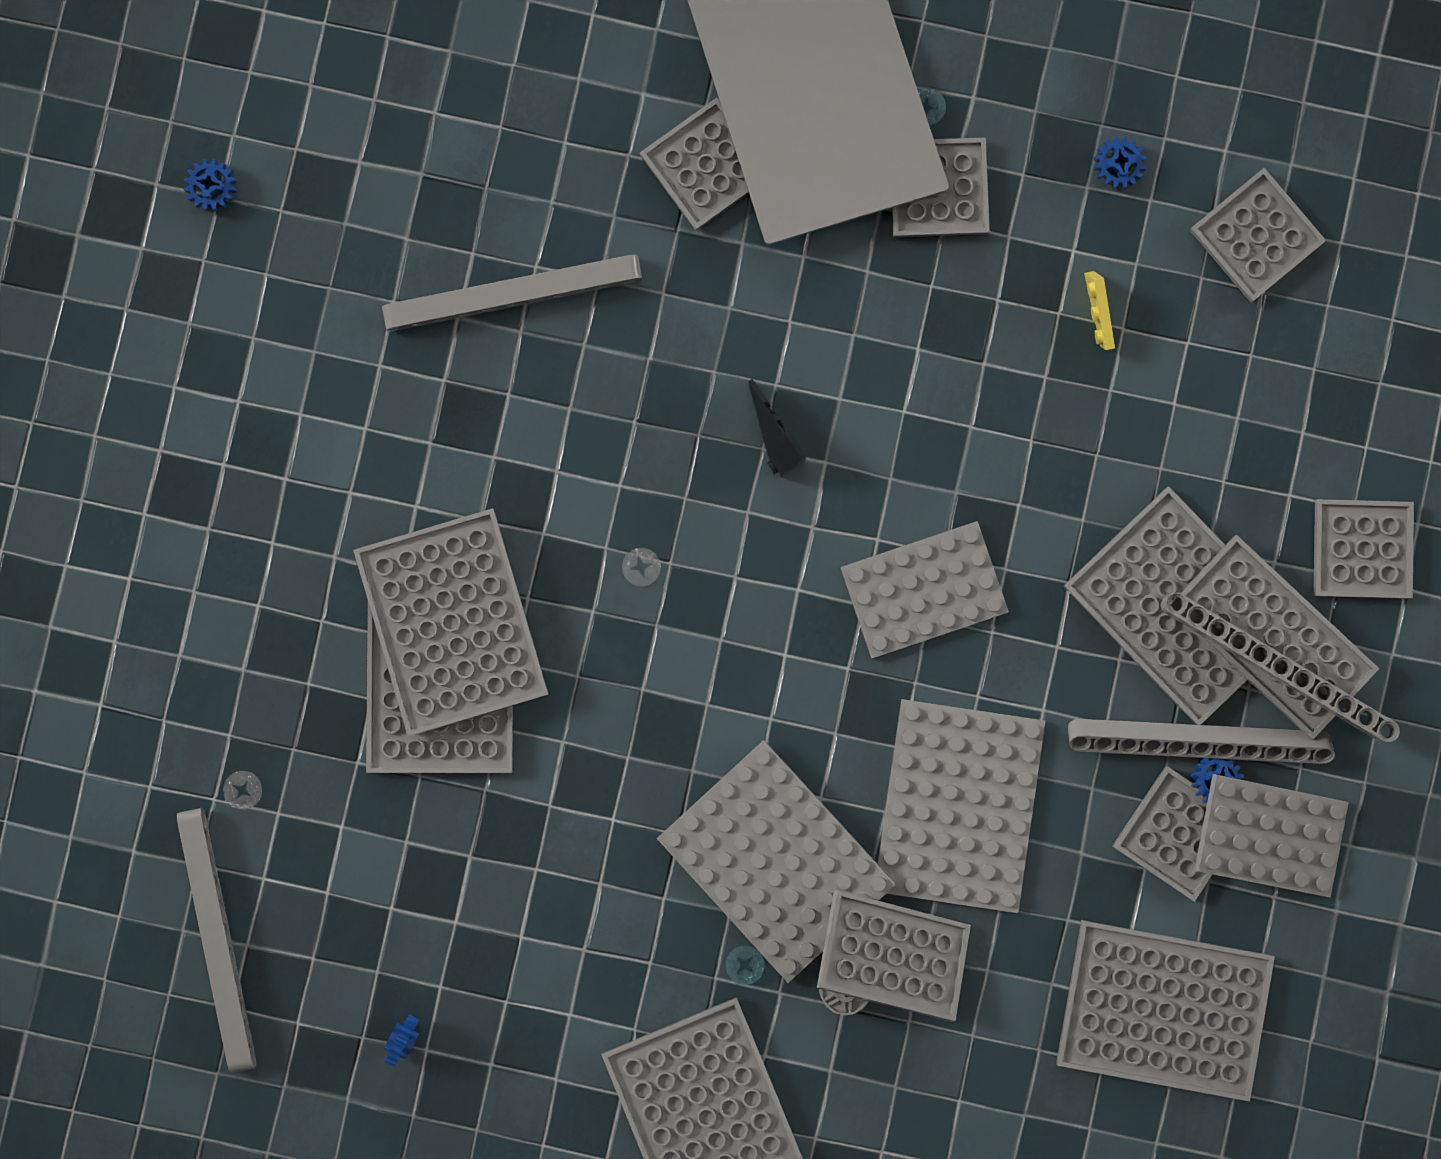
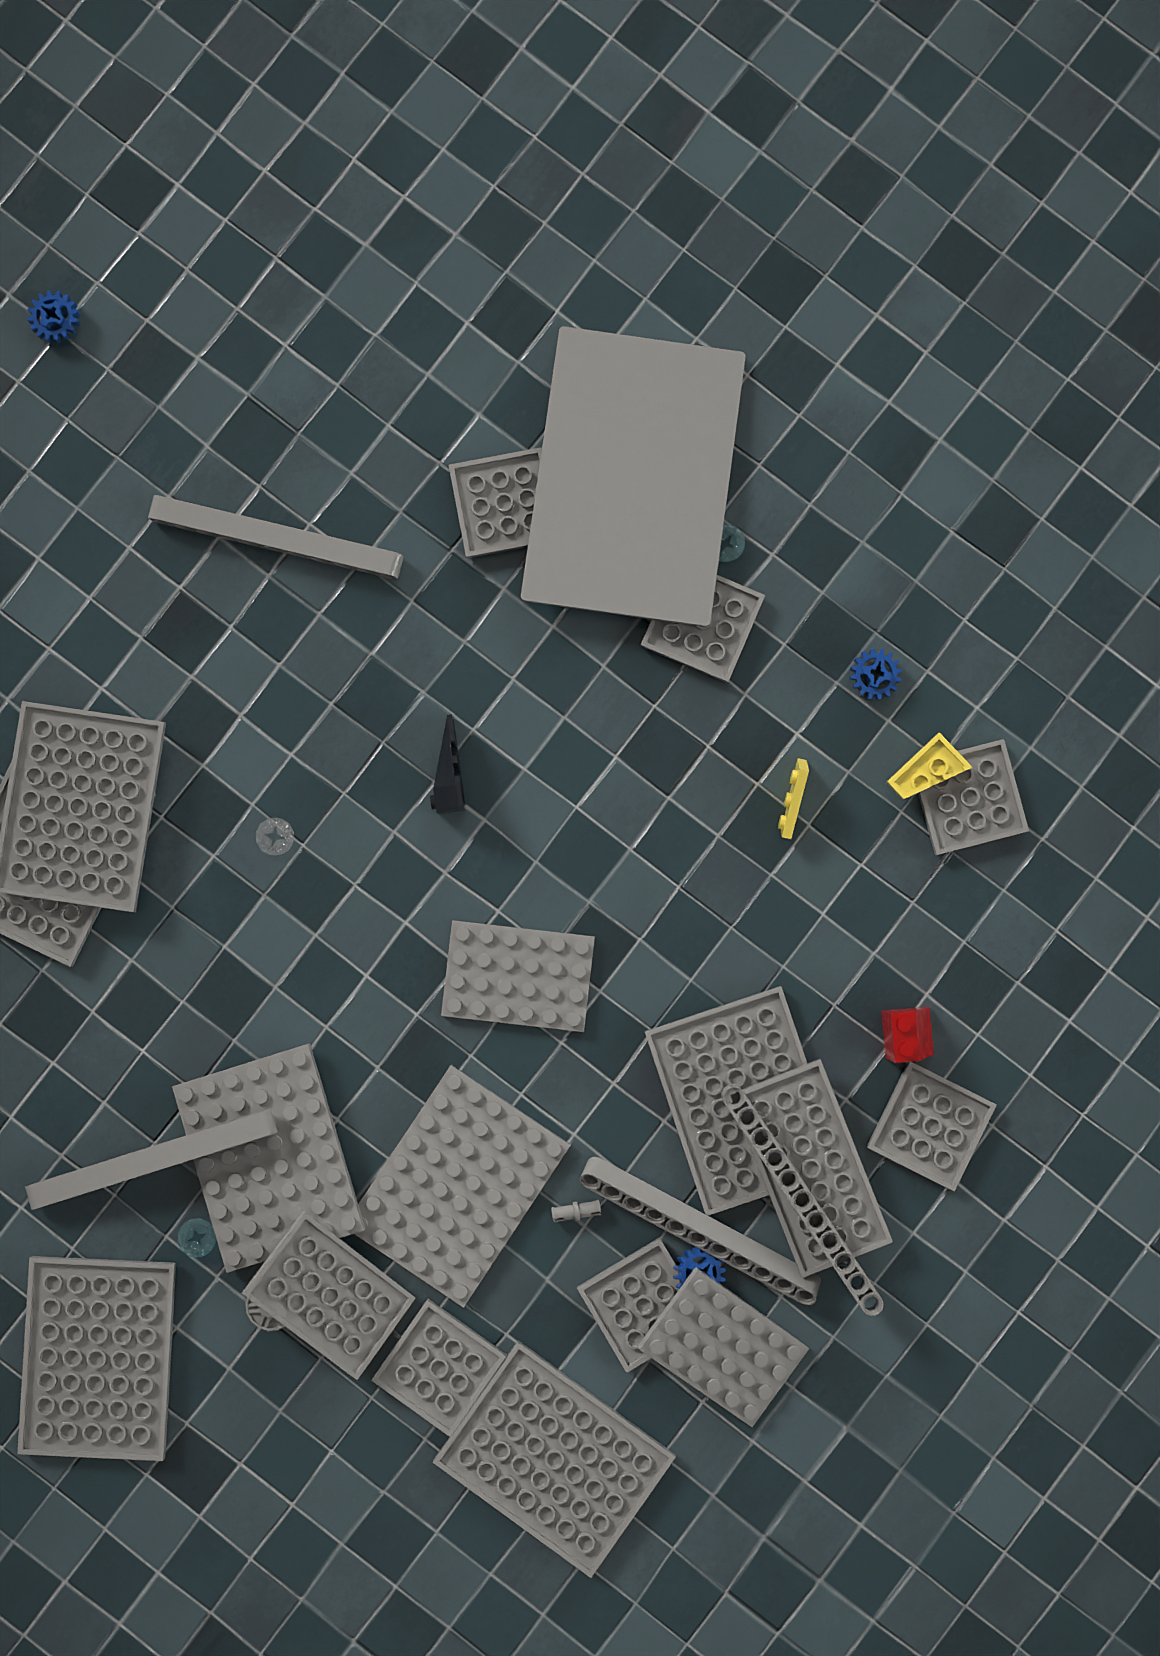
camera: 25 degrees right, 0 degrees up
none -> light grey beam [25,1109,278,1210]
none -> light grey plate [371,1298,507,1437]
none -> light grey pin [551,1200,601,1223]
none -> red slope [881,1007,934,1063]
none -> light yellow wing [886,732,973,800]

